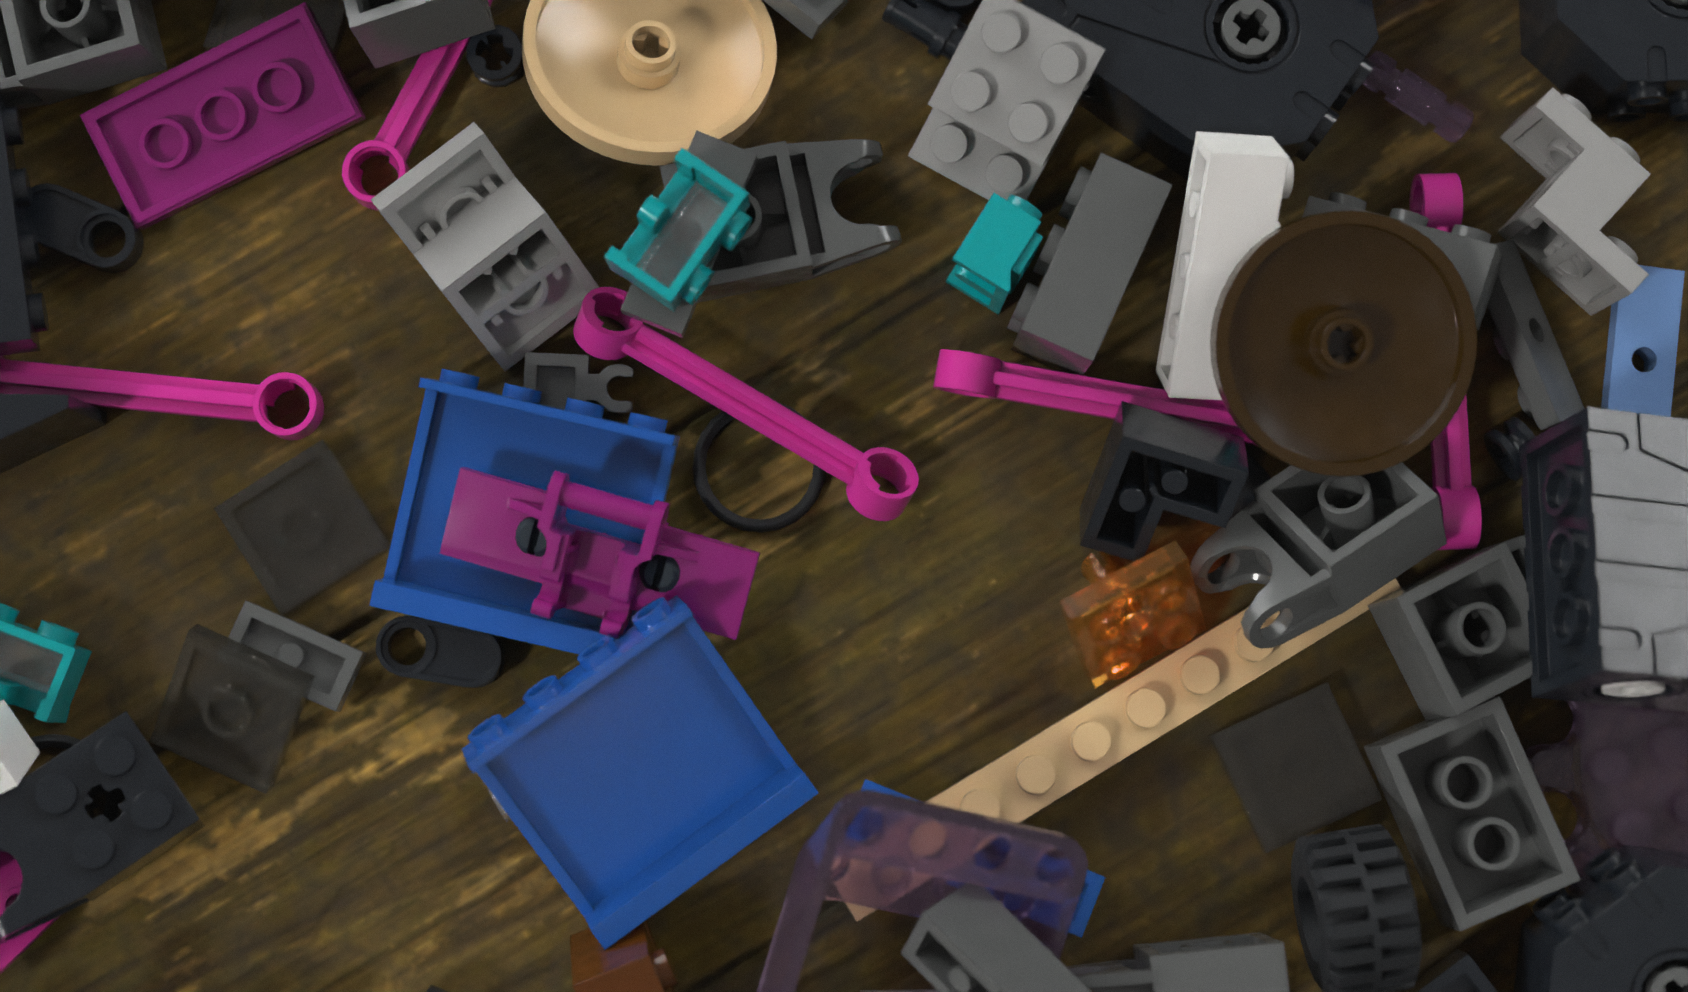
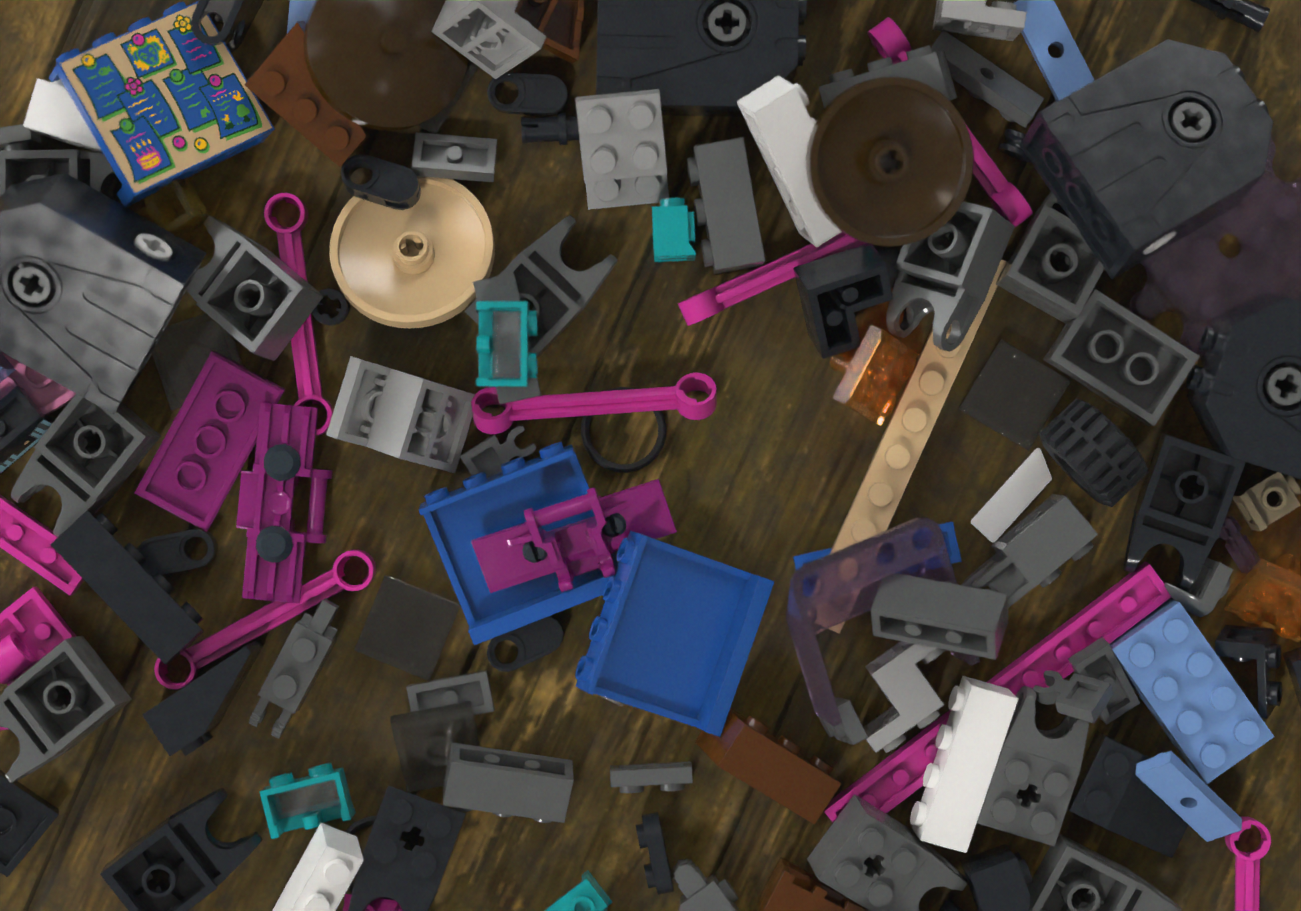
camera: 30 degrees left, 5 degrees up
none -> magenta piece [236,402,333,604]
none -> dark grey hinge [249,598,340,739]
none -> dark grey brick [443,742,574,823]
none -> dark grey plate [610,761,693,793]
none -> white sticker [971,448,1052,543]

